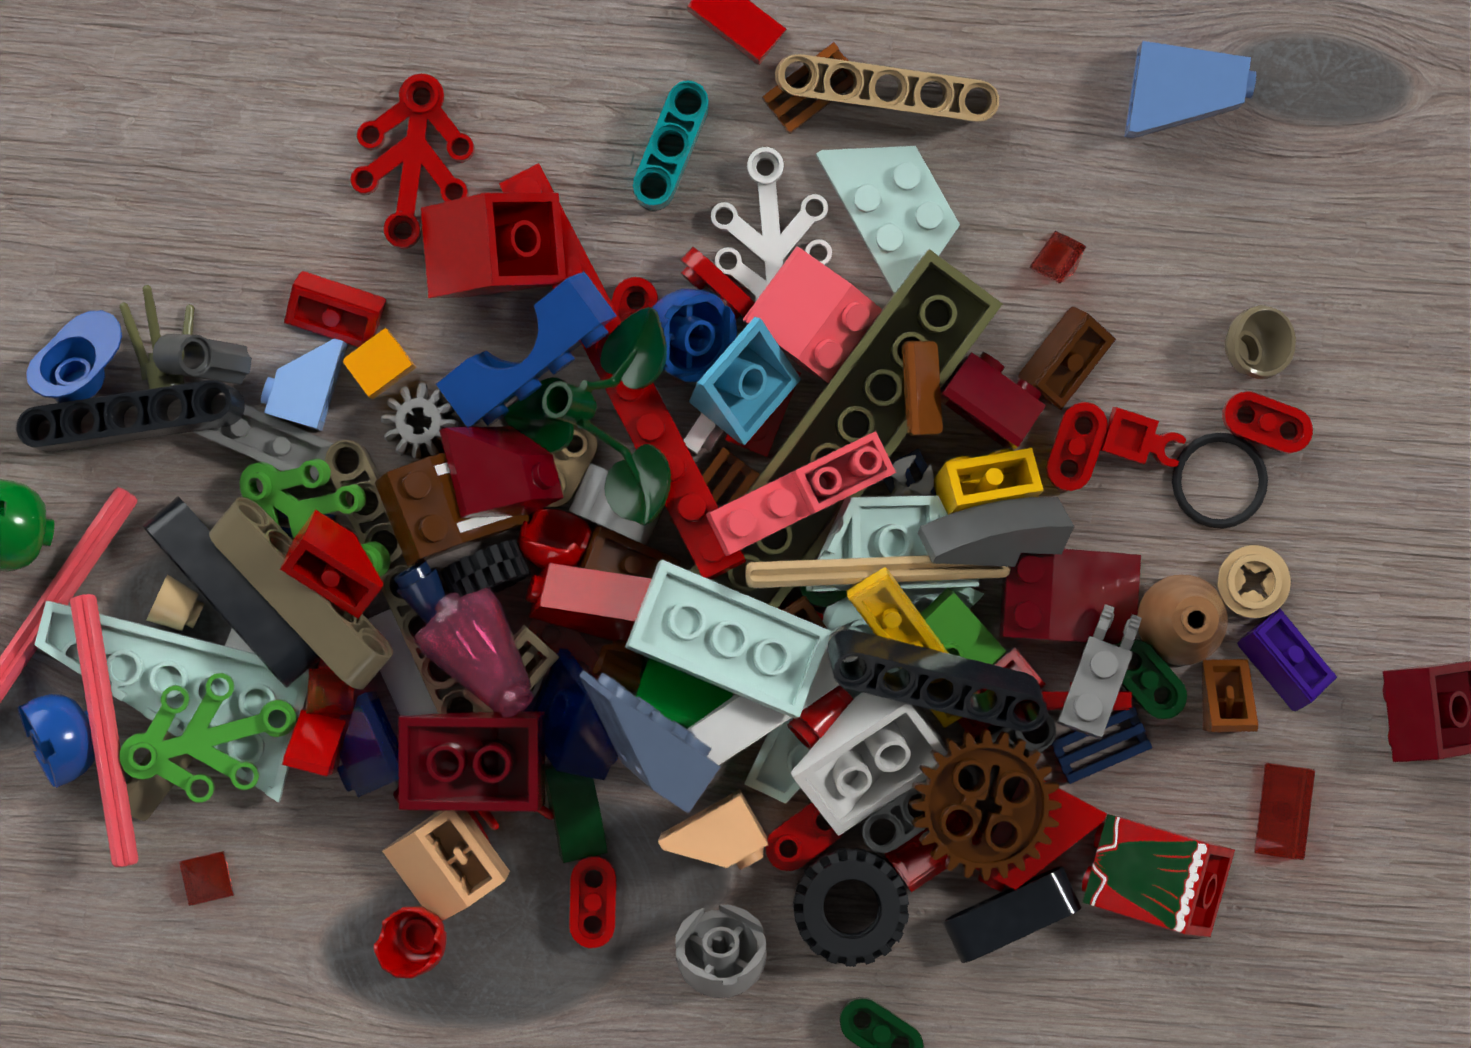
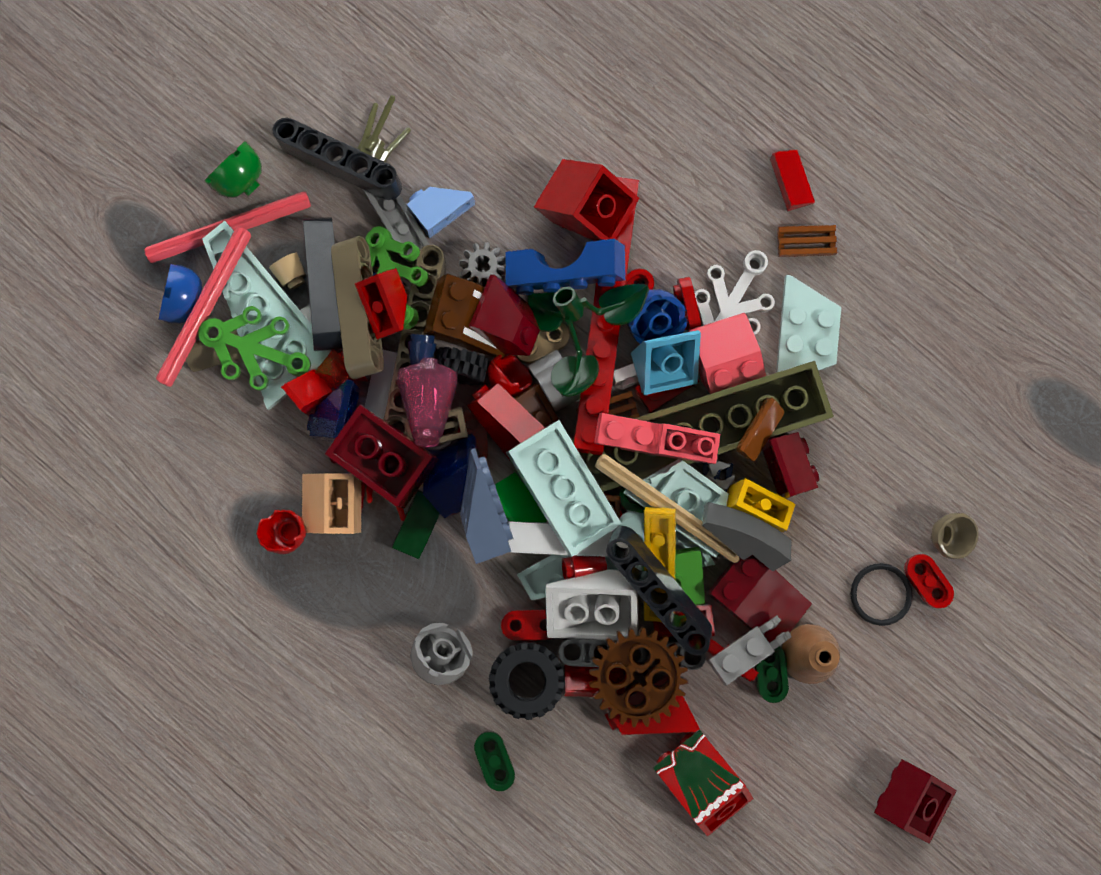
camera: 30 degrees right, 5 degrees down
piece [26,310,122,403] -> none
dark grey piece [153,334,252,385] -> none
clear red slope [179,851,234,906] -> none
red slope [284,271,386,347] -> none
light orange panel [343,328,417,399] -> none
red plant [350,73,475,249] -> none
red plate [569,856,617,948] -> none
reddish brown plate [593,640,645,693] -> none
teal beam [633,80,709,211] -> none
light nougat slope [658,789,768,870] -> none
tan beam [775,54,999,121] -> none
black beam [943,866,1082,963] -> none
reddish brown slope [1018,307,1116,410] -> none
clear red slope [1029,231,1086,284] -> none
red plate [1046,402,1108,491] -> none
dark blue tile [1051,706,1153,784] -> none
red plate [1100,407,1186,467] -> none
medium blue slope [1124,41,1256,138] -> none
dark orange slope [1202,659,1259,732] -> none
tan gear [1217,545,1291,618] -> none
dark purple slope [1237,608,1337,711] -> none
clear red slope [1254,763,1315,860] -> none

